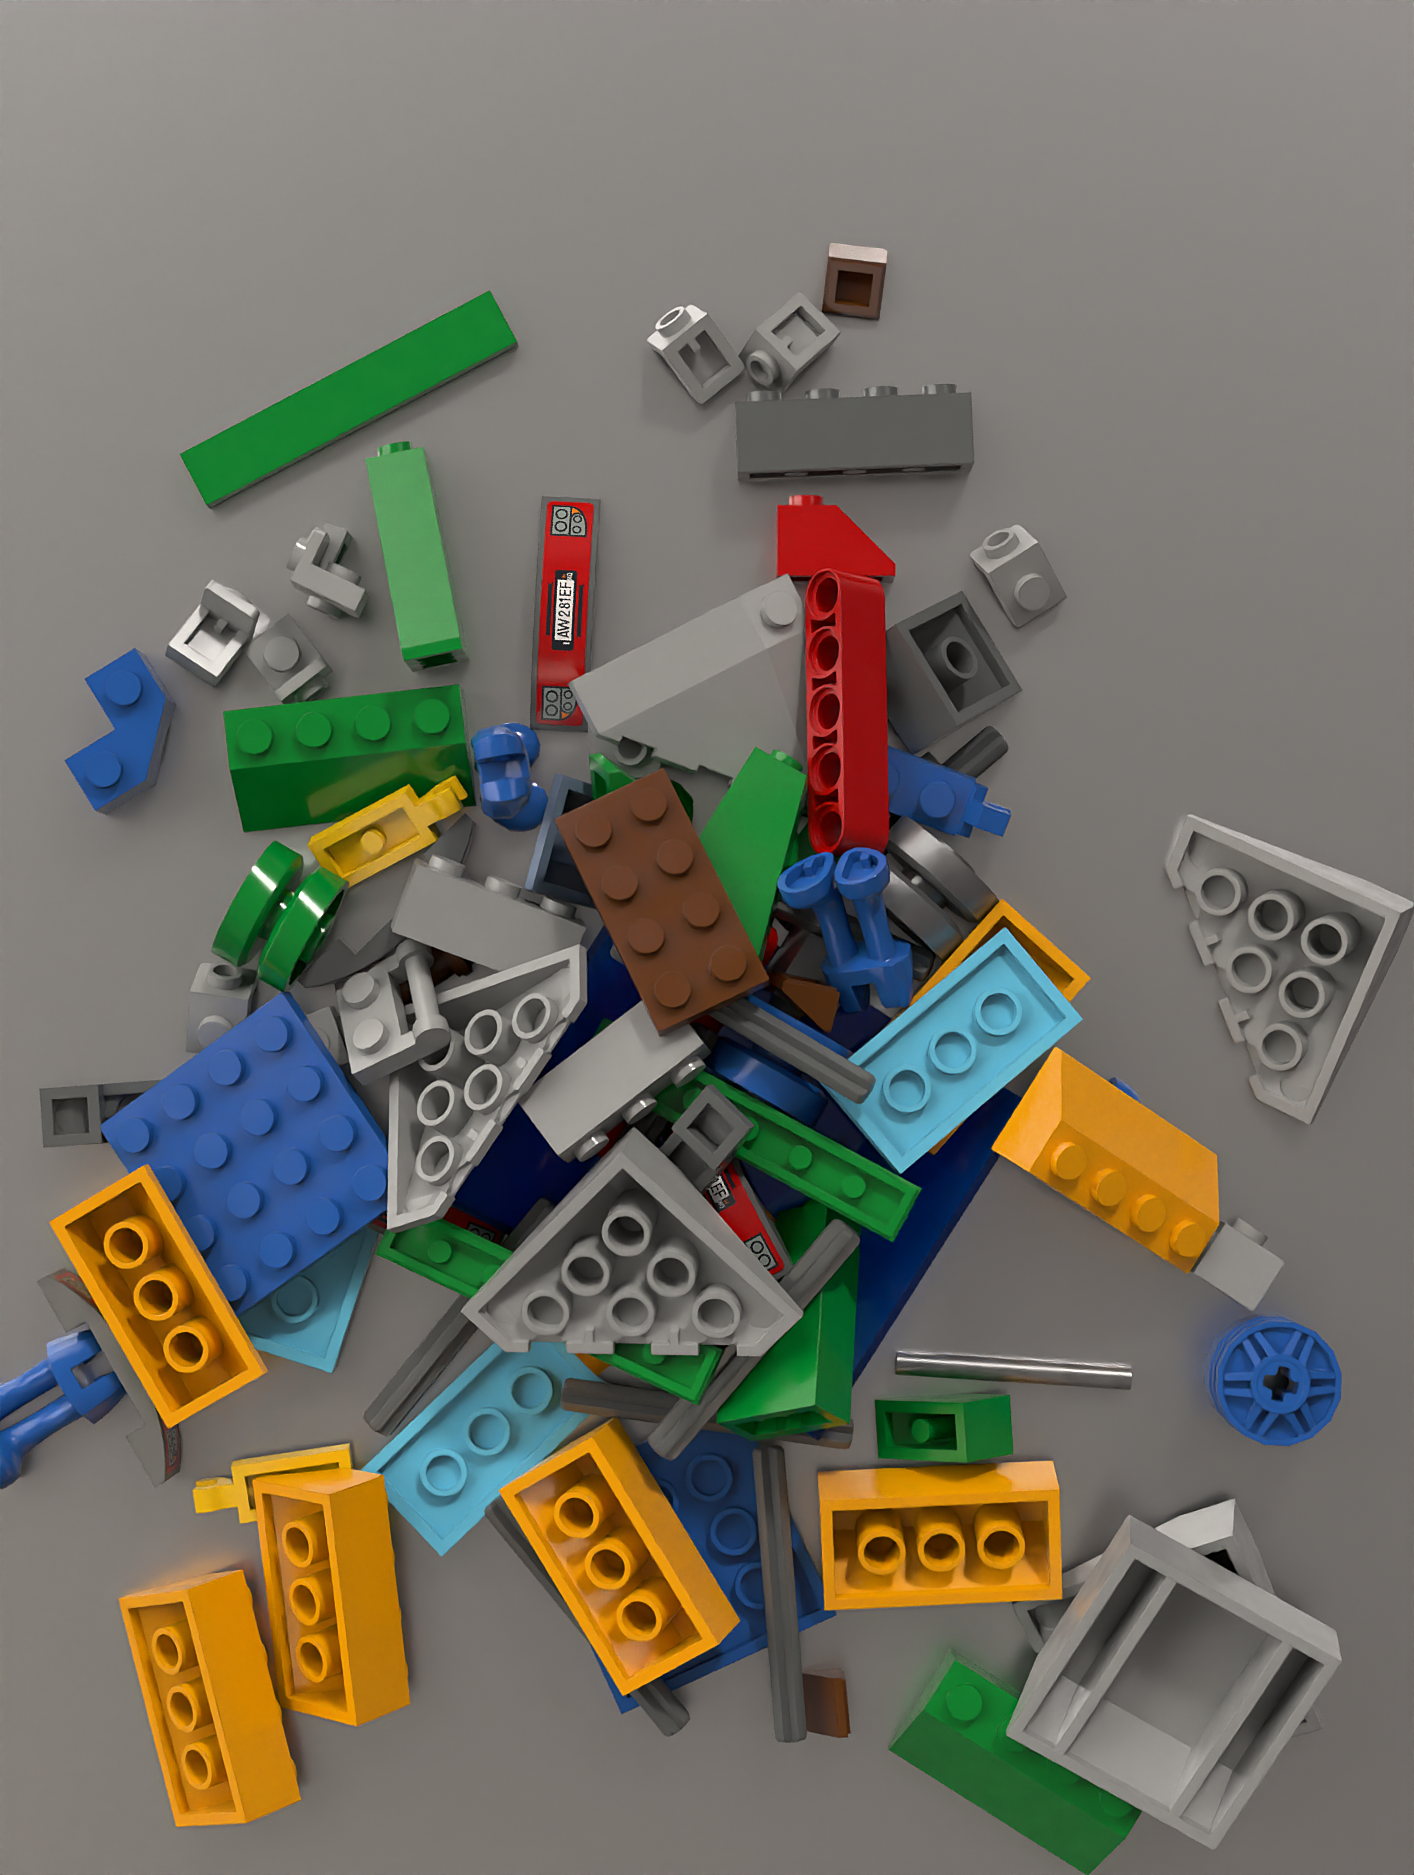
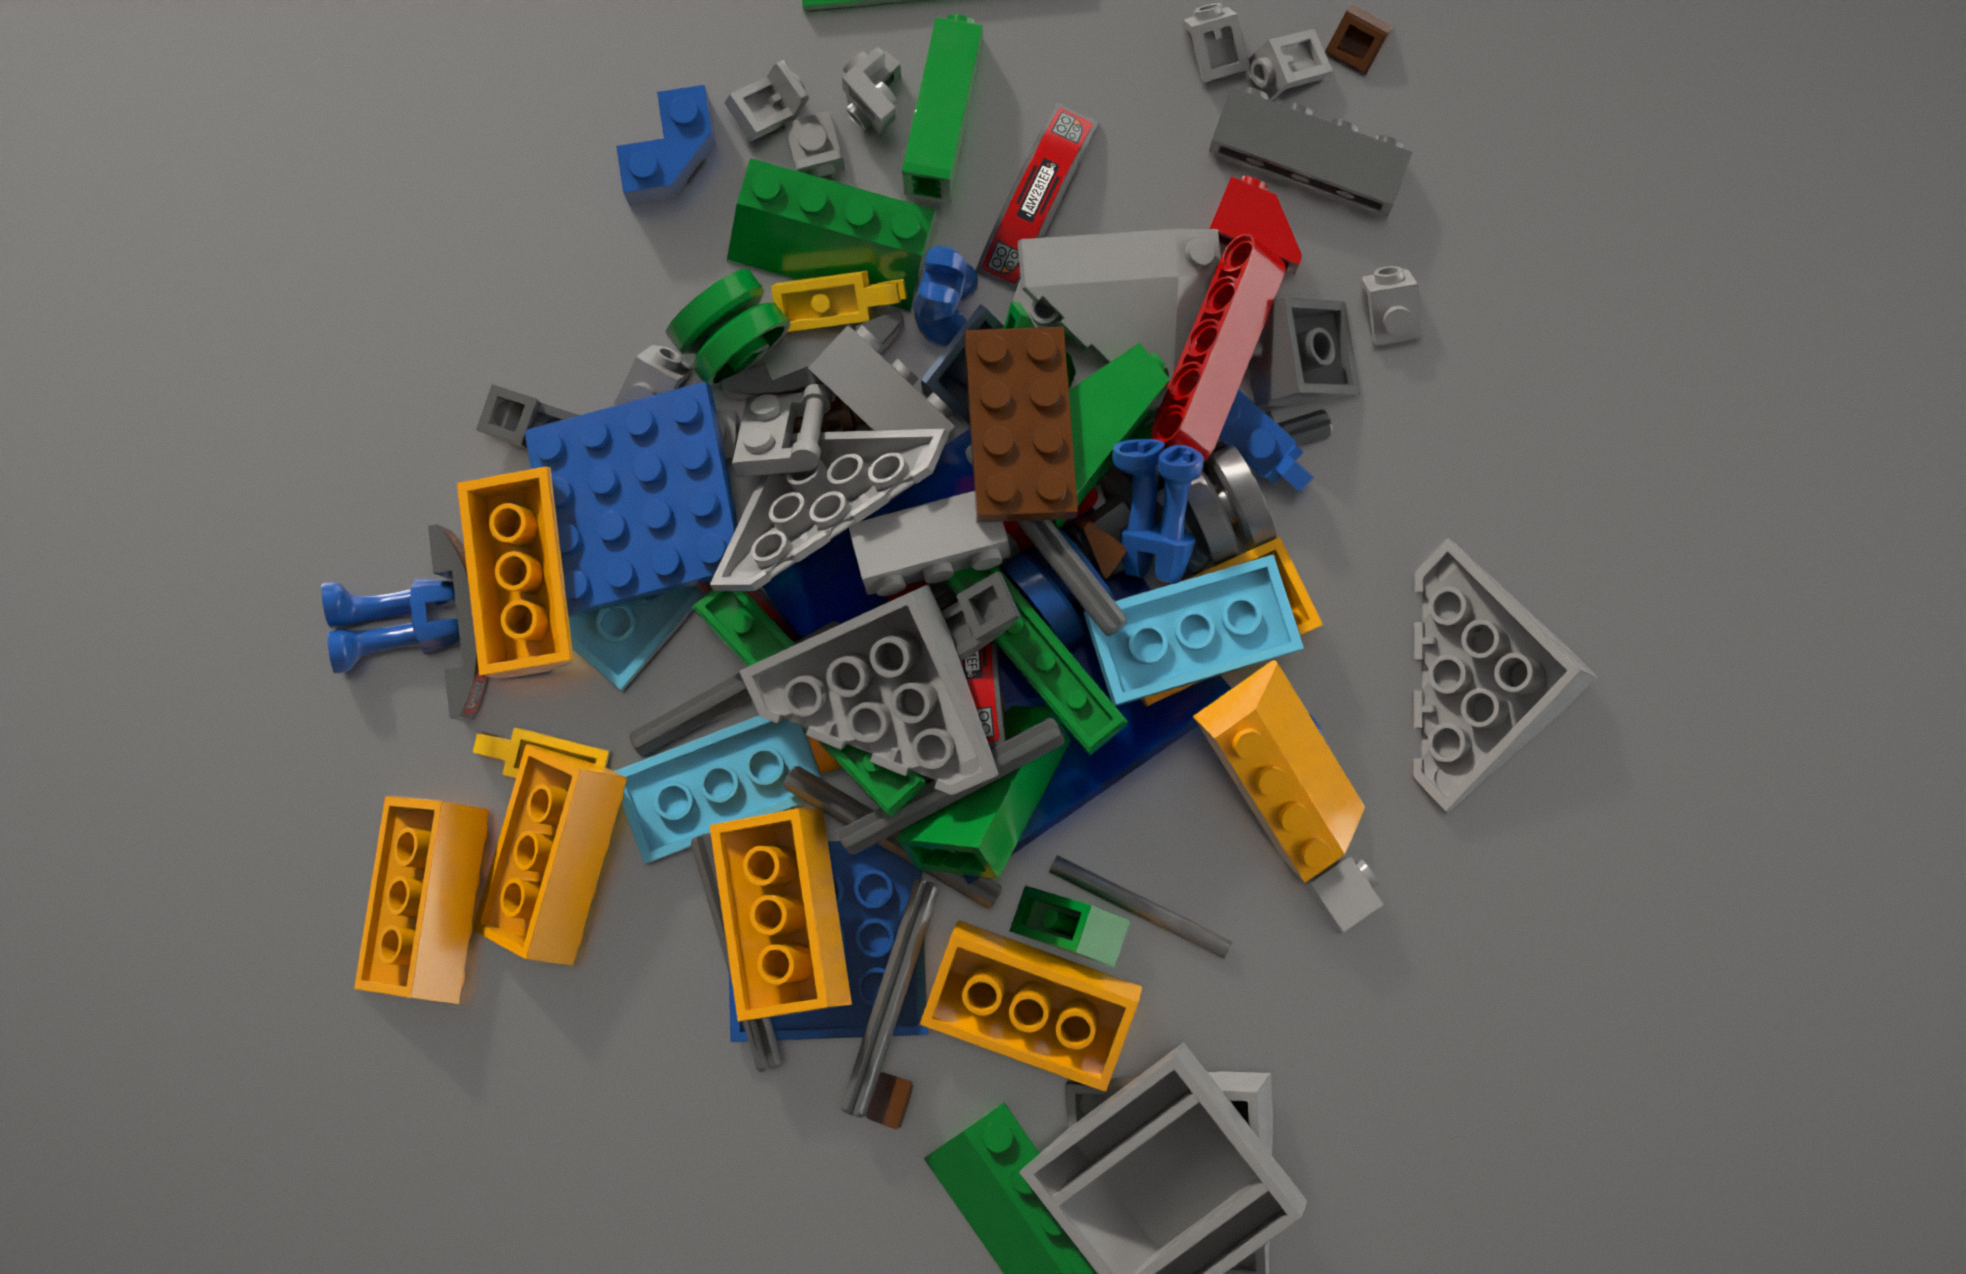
camera: 25 degrees right, 5 degrees down
blue wheel [1204,1313,1342,1446] -> none

